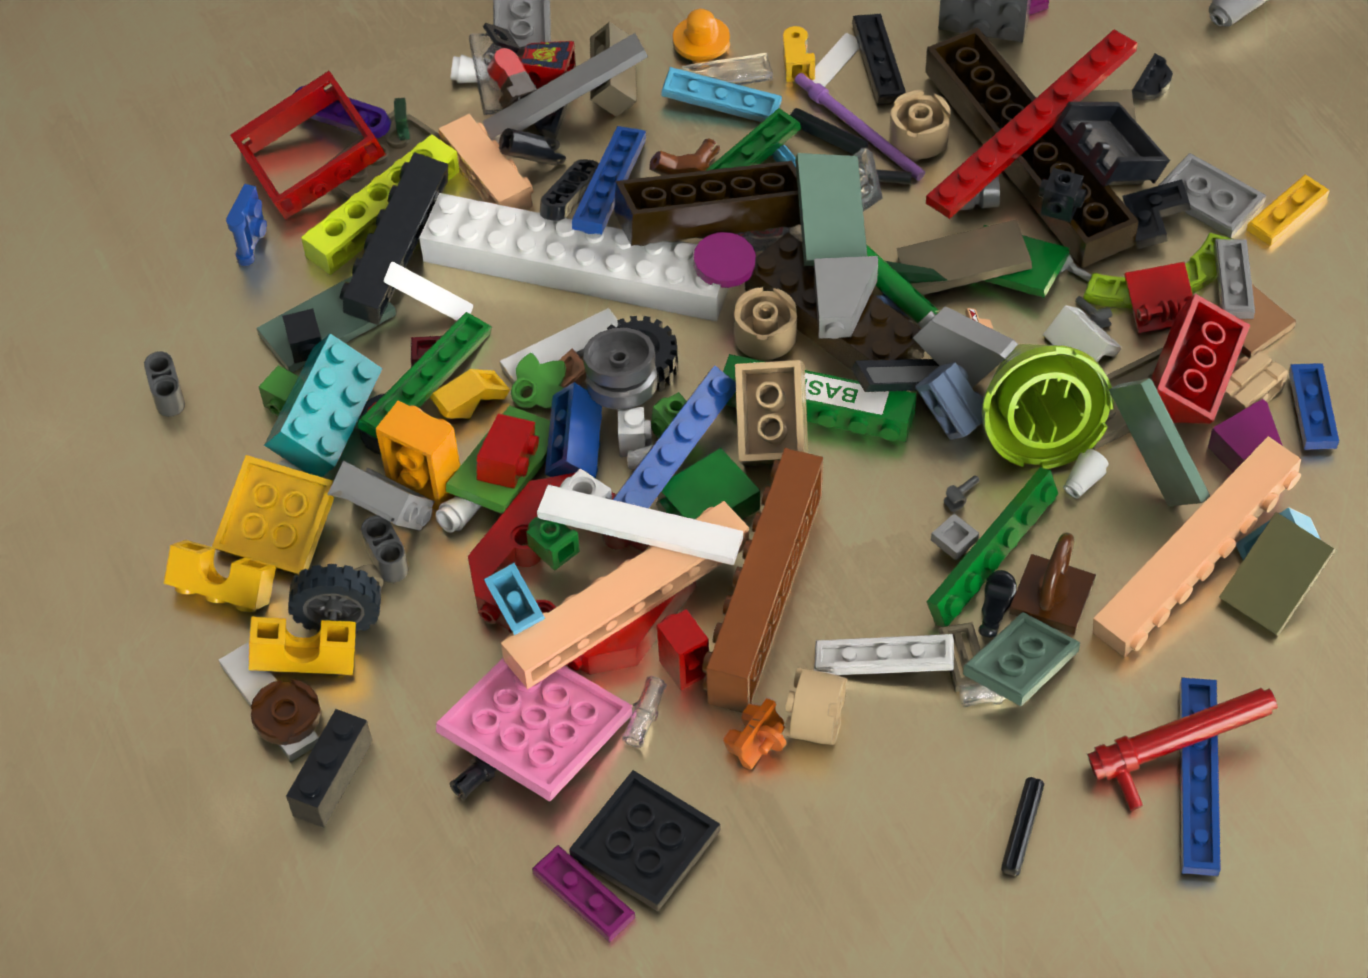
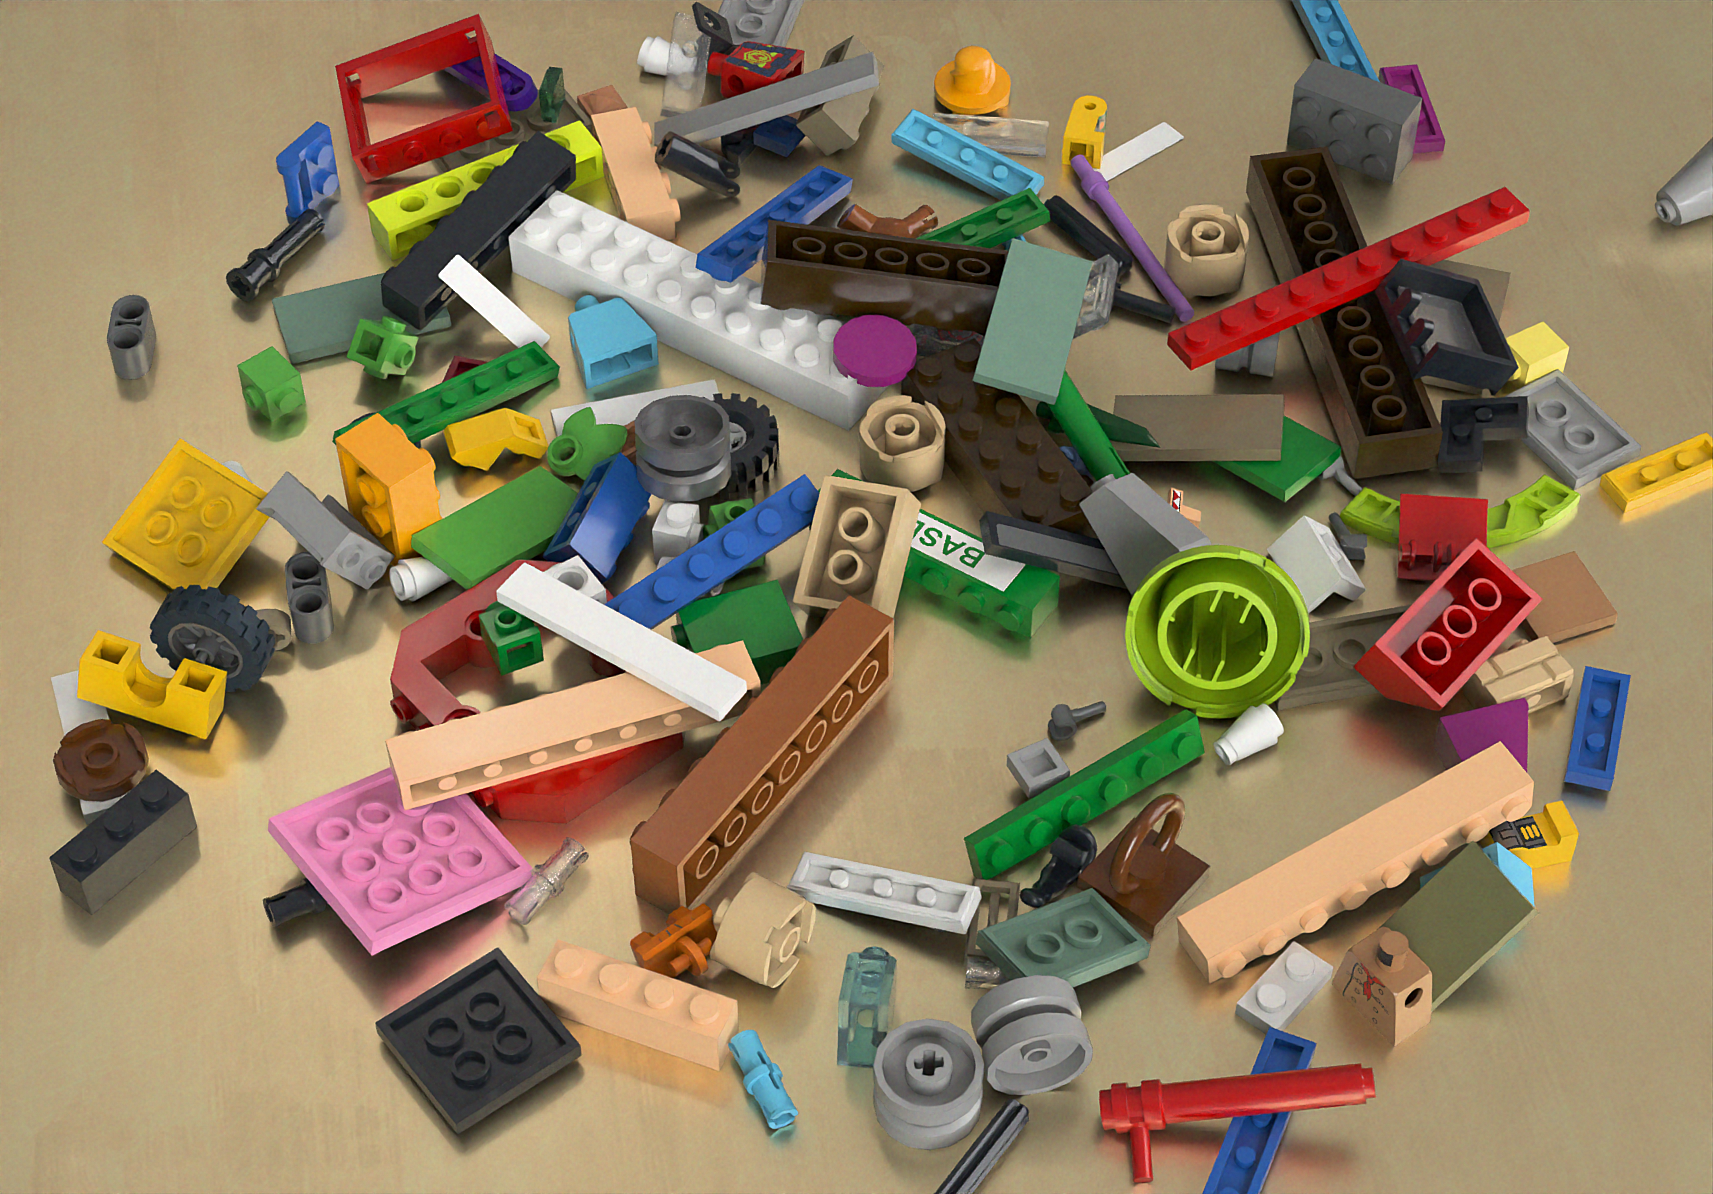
camera: 15 degrees right, 5 degrees down
yellow arch [163,540,276,612] -> none
teal brick [264,334,383,477] -> none
black brick [282,308,322,364] -> none
red brick [477,413,539,489] -> none
medium azure slope [484,563,545,635] -> none
leg [487,48,537,109] -> none
magenta tile [532,845,635,942] -> none
black beam [540,159,599,221] -> none
red brick [657,609,709,691] -> none
light grey slope [814,256,878,339] -> none
black tile [852,14,906,104] -> none
sand blue brick [916,362,984,440] -> none
black brick [1038,168,1086,223] -> none
sand green tile [1109,378,1210,506] -> none
black tile [1132,53,1173,100] -> none
light grey tile [1214,239,1255,319] -> none
none -> black pin [226,209,325,301]
none -> bright green brick [346,316,419,379]
none -> light nougat brick [537,939,739,1071]
none -> medium azure torso [568,295,659,389]
none -> nougat tile [577,85,628,120]
none -> medium azure pin [728,1030,798,1129]
none -> dark blue plate [753,115,806,157]
none -> clear light blue torso [837,946,897,1068]
none -> light grey wheel [873,1018,984,1150]
none -> light grey wheel [971,975,1093,1095]
none -> white plate [1235,941,1333,1034]
none -> medium nougat torso [1332,927,1432,1047]
none -> yellow leg [1479,800,1579,869]
none -> light yellow brick [1505,321,1569,389]

